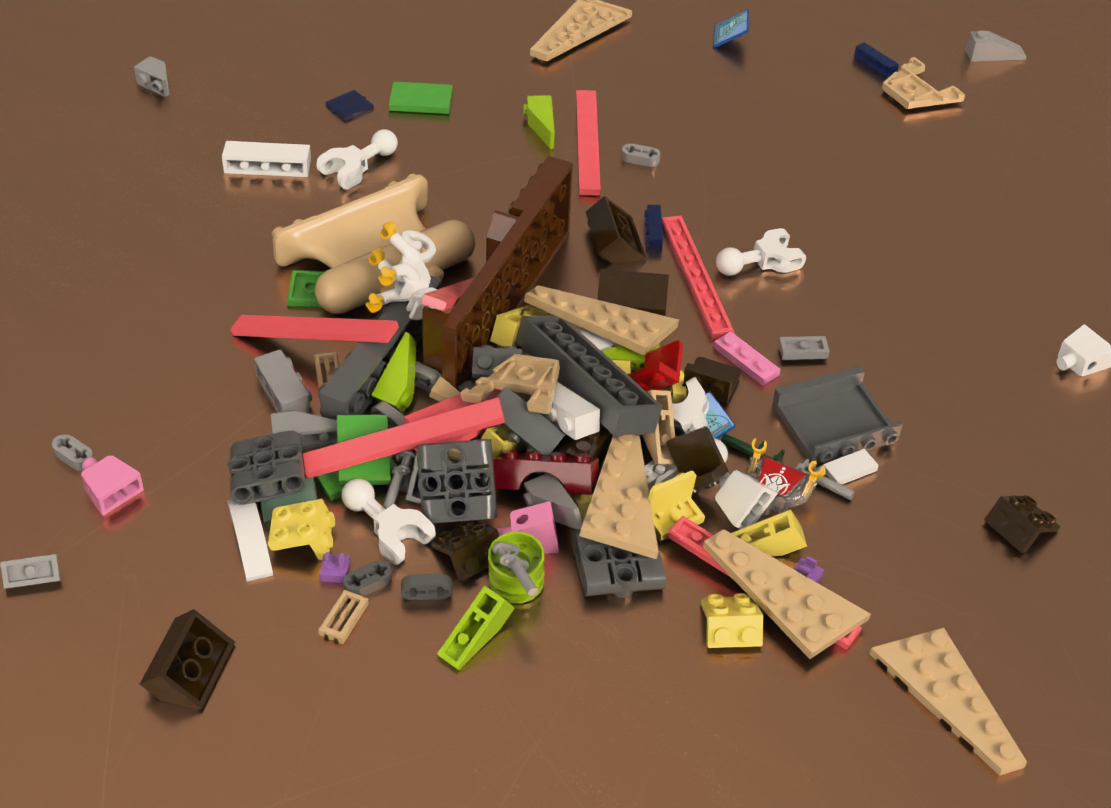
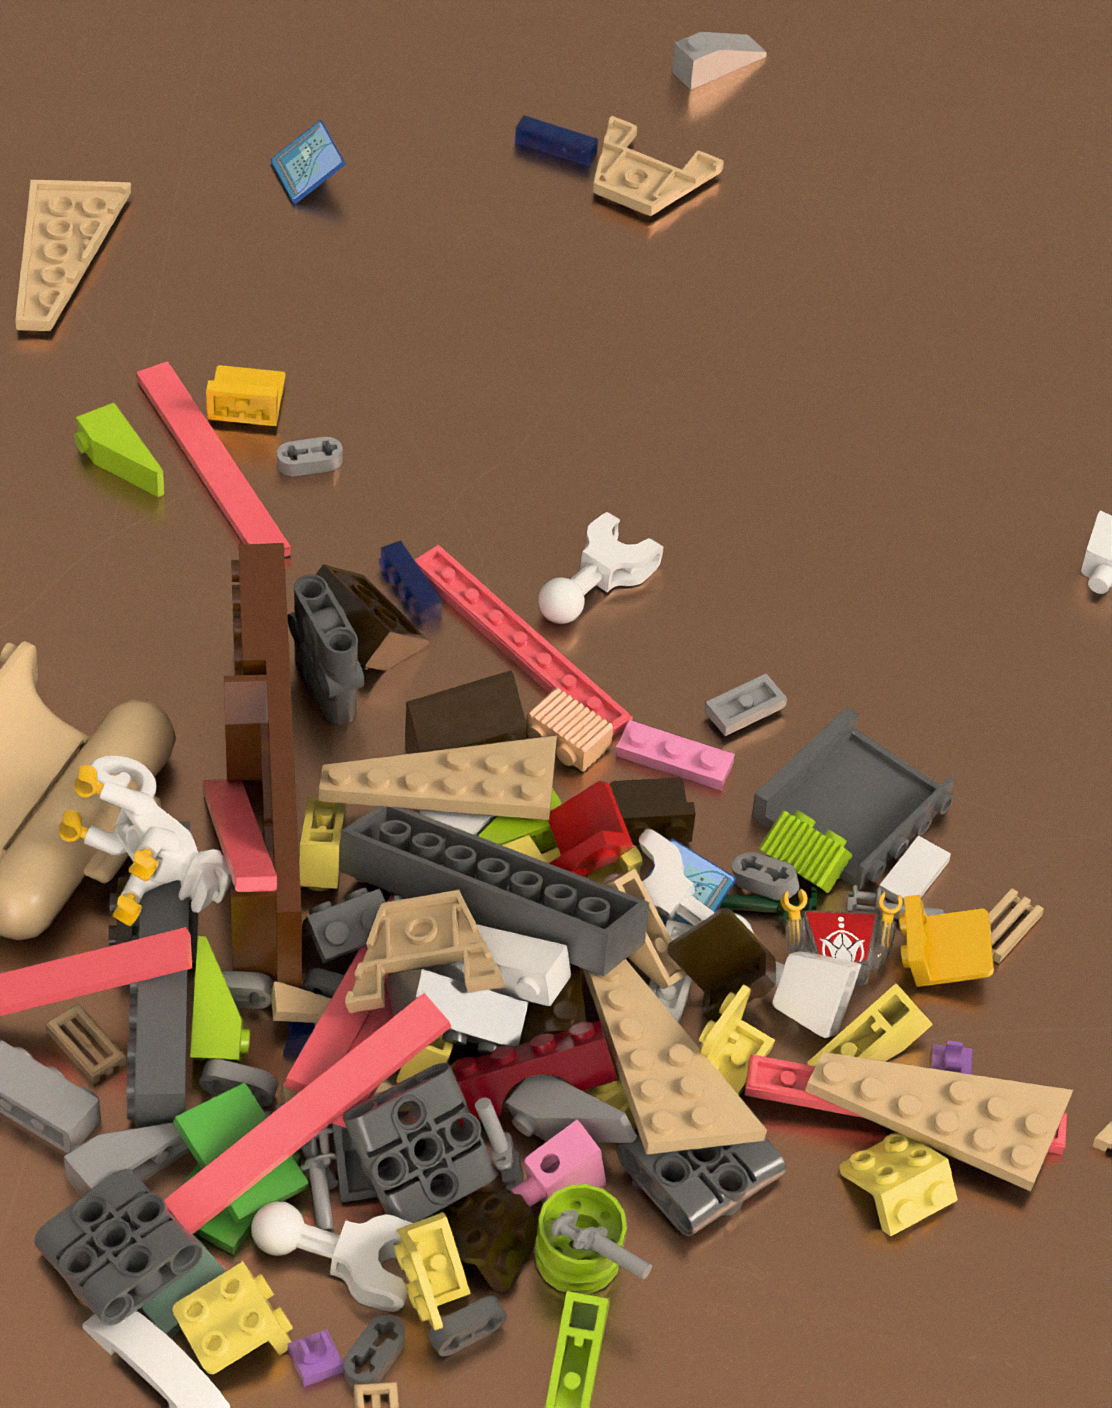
camera: 30 degrees left, 5 degrees up
none -> yellow bracket [206,365,285,426]
none -> dark grey connector [287,574,364,725]
none -> light yellow bracket [393,1212,471,1330]
none -> light grey piece [475,1098,524,1193]
none -> light nougat brick [526,687,613,772]
none -> light grey beam [731,852,799,900]
none -> lime brick [758,810,853,893]
none -> yellow bracket [899,894,994,987]
none -> tan tile [989,888,1044,964]

